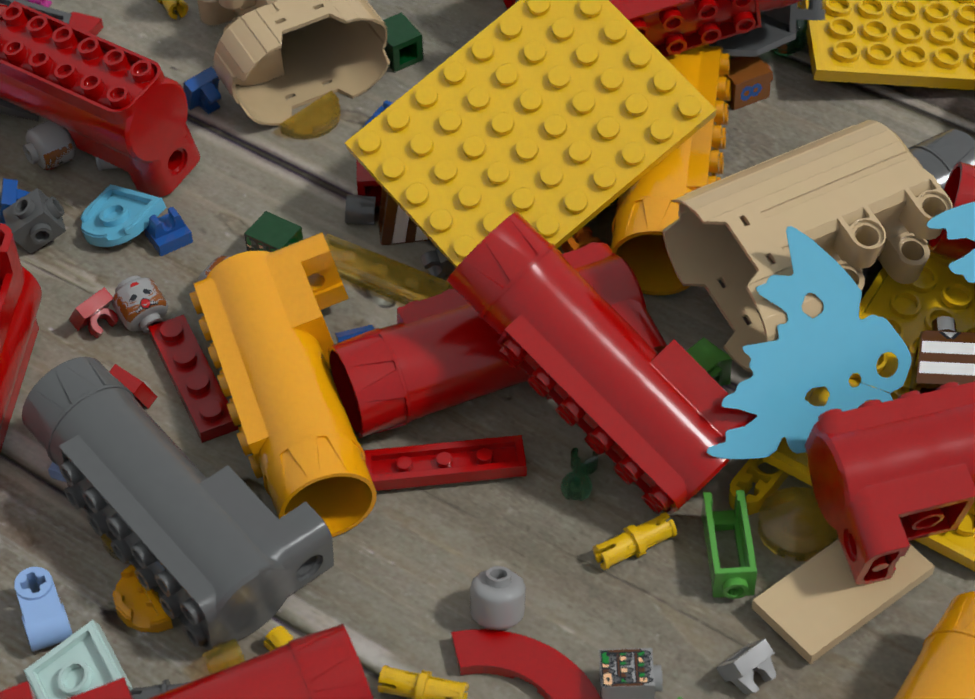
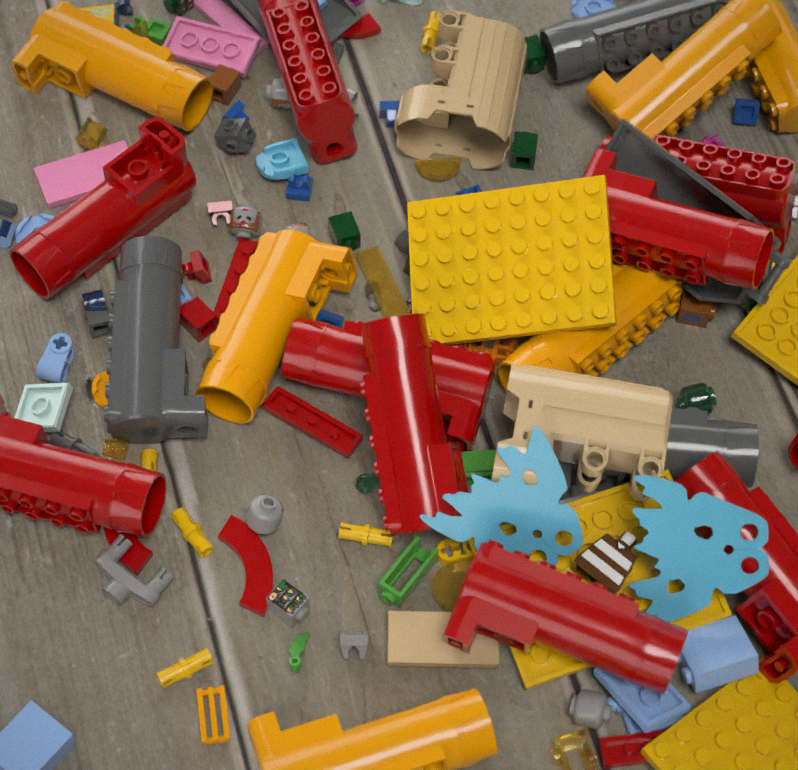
camera: 35 degrees right, 10 degrees up
none -> leg [82,289,112,339]
none -> red brick [180,296,218,342]

